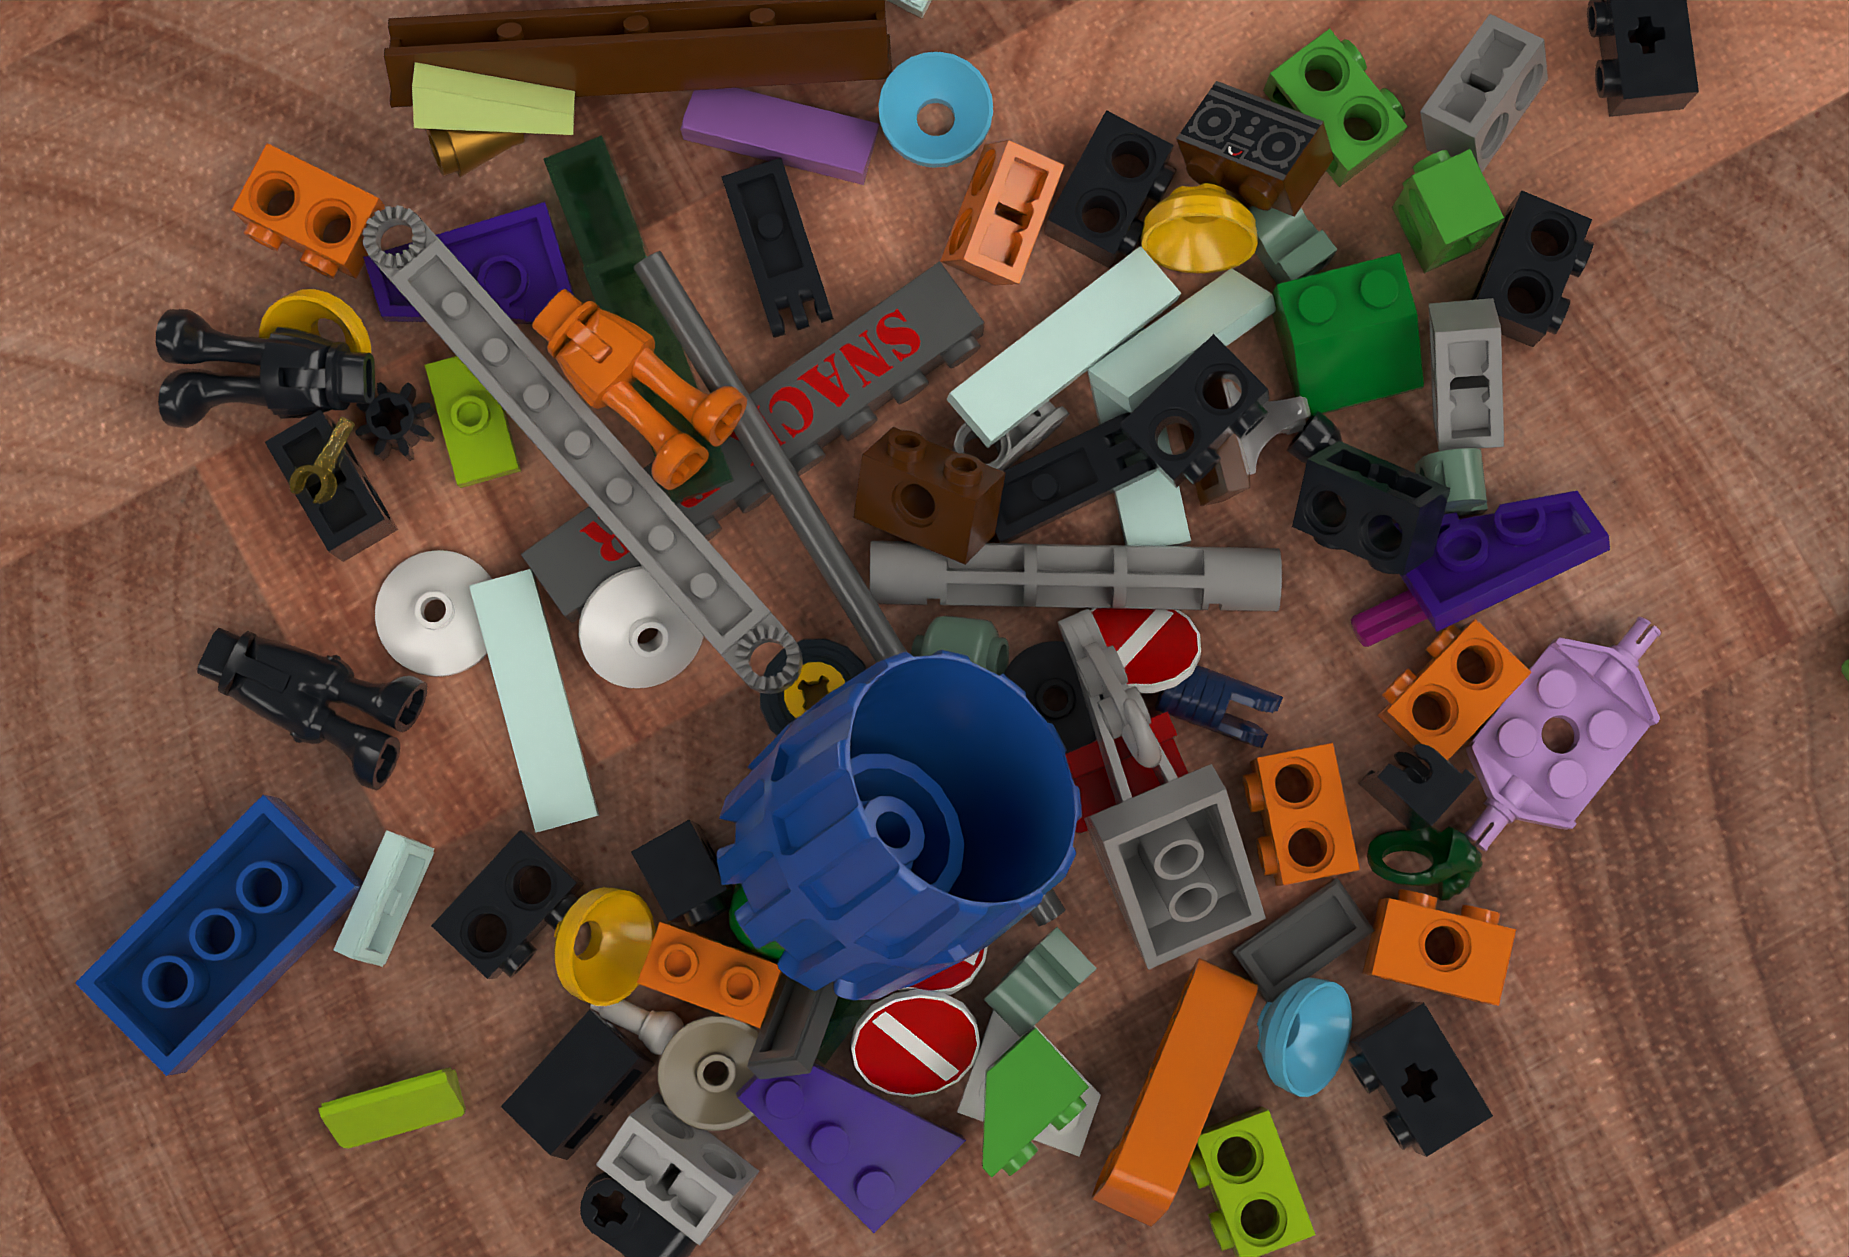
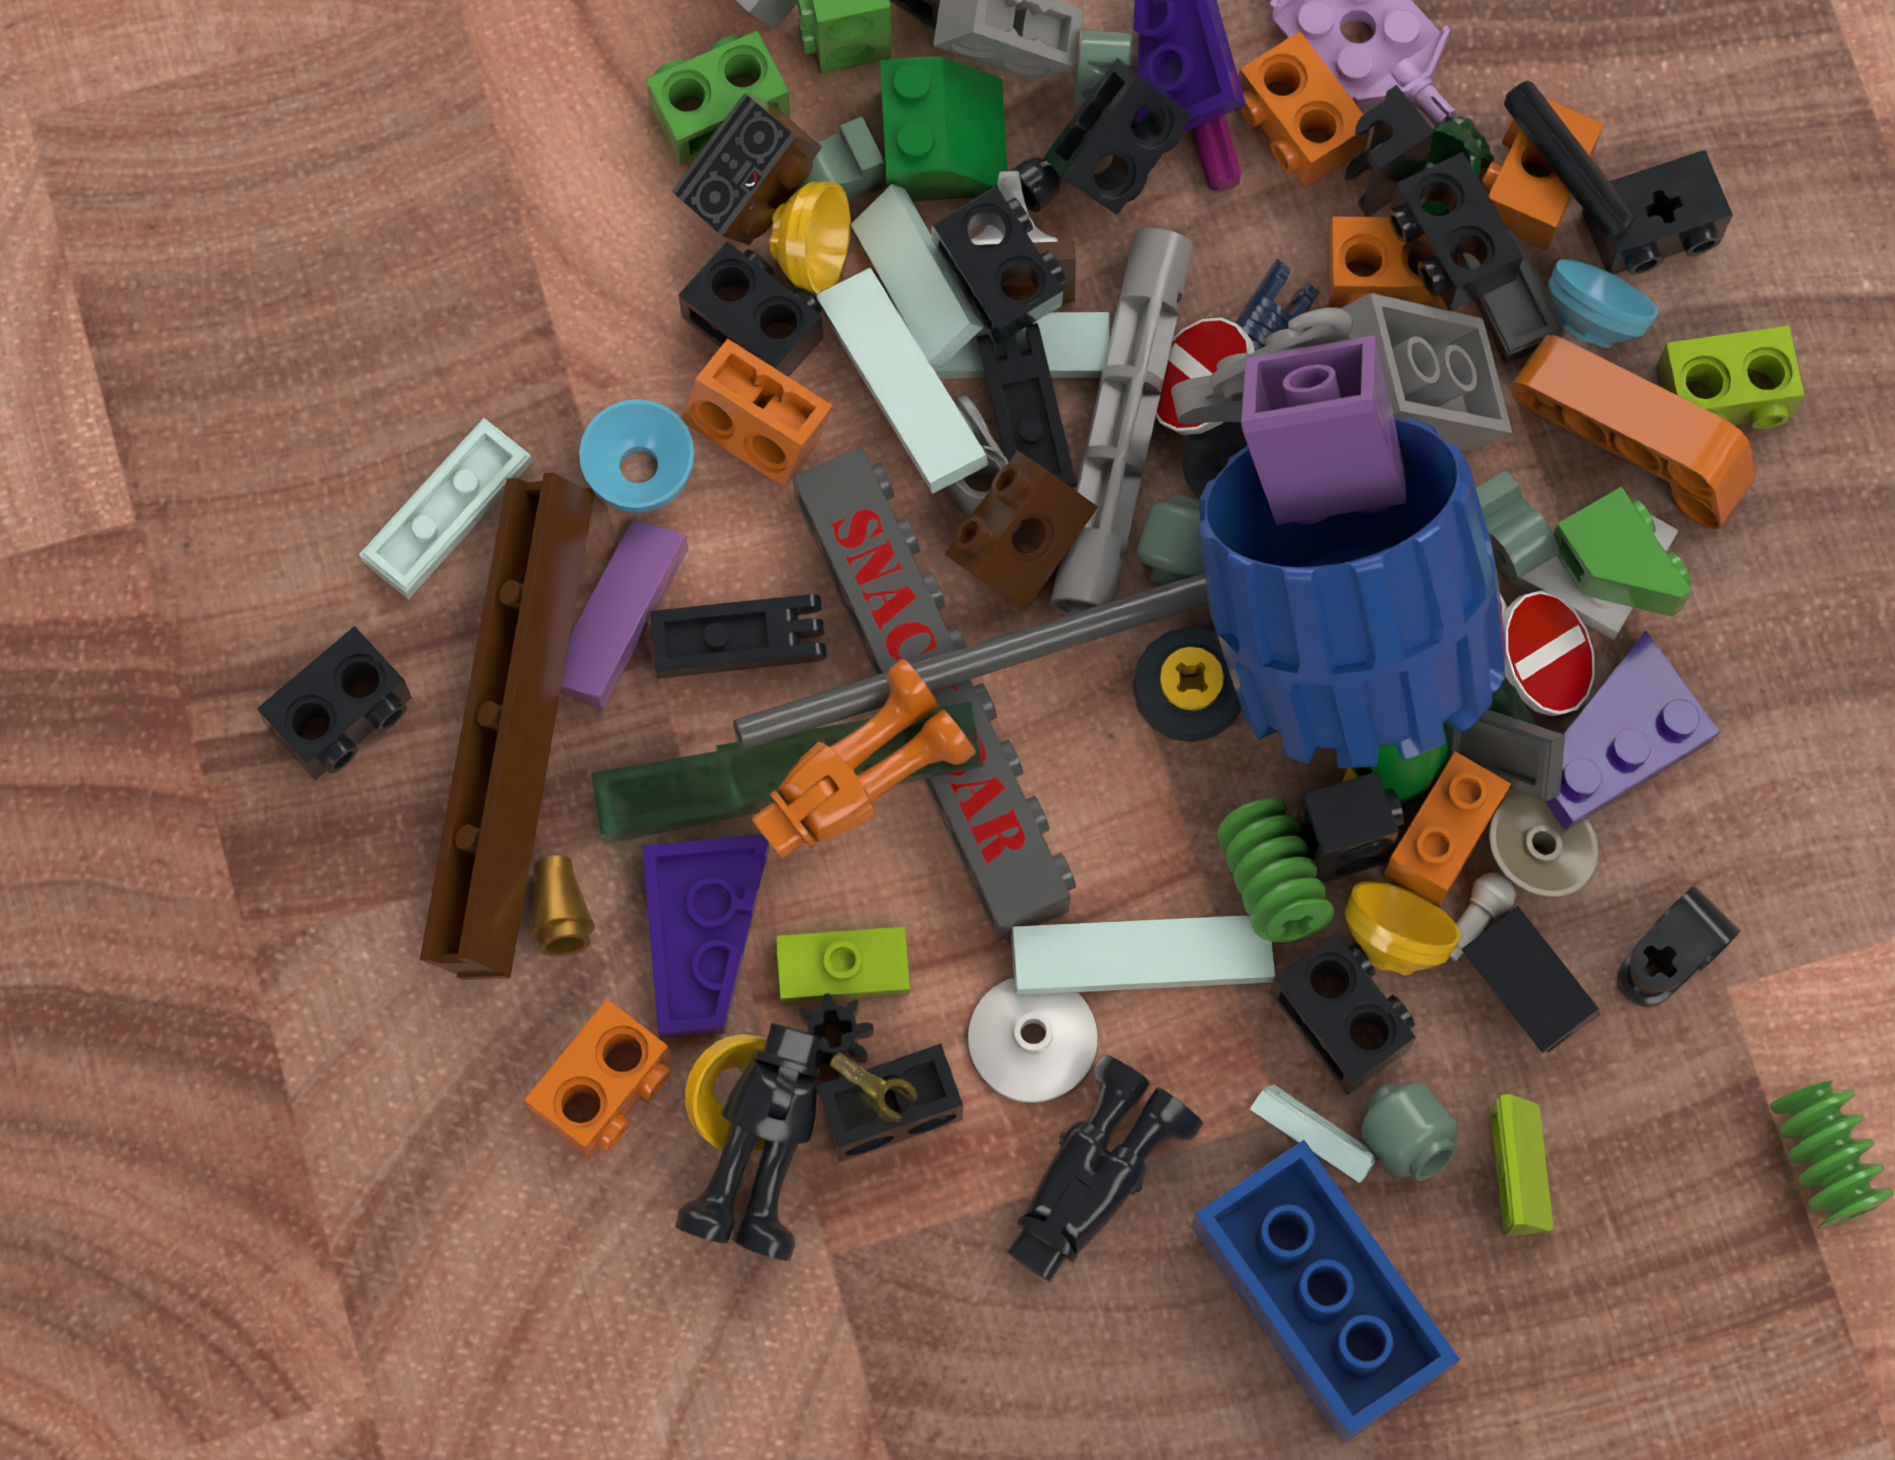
camera: 80 degrees left, 10 degrees down
light grey plate [362,205,803,694] -> none
yellowish green piece [412,62,575,135] -> none
white dish [578,566,703,688] -> none
light grey brick [596,1092,760,1246] -> none
none -> bright green piece [1217,798,1335,942]
none -> medium lavender slope [1241,335,1406,525]
none -> sand green head [1361,1083,1459,1181]
none -> black brick [1388,152,1523,311]
none -> black axle [1504,81,1635,240]

